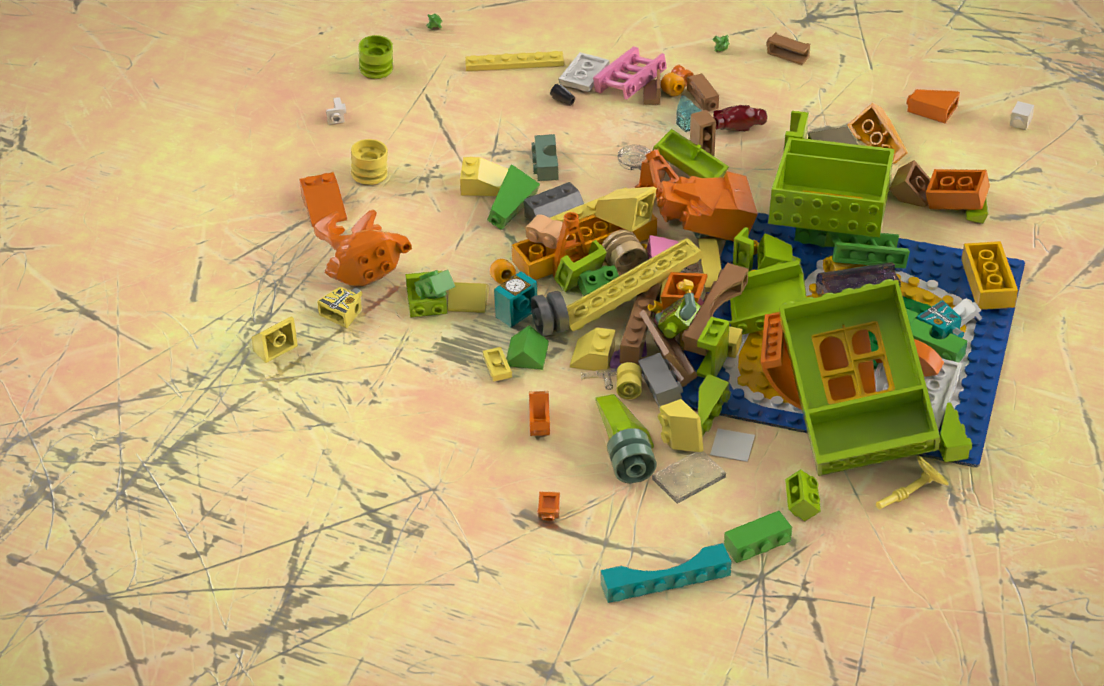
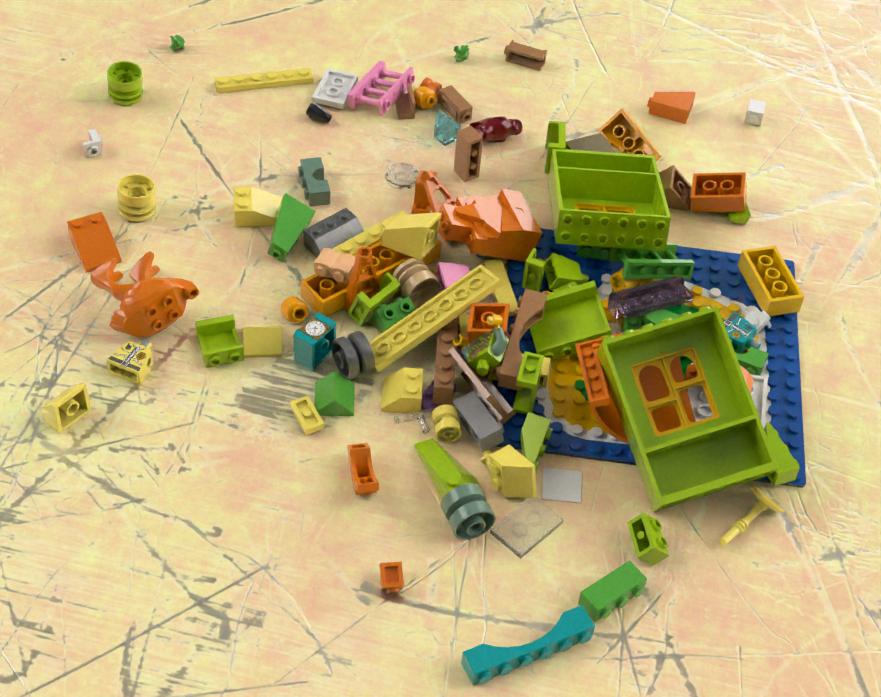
camera: 15 degrees left, 5 degrees up
bright green brick [414,270,455,300] -> none
lime container [652,129,729,178] -> none

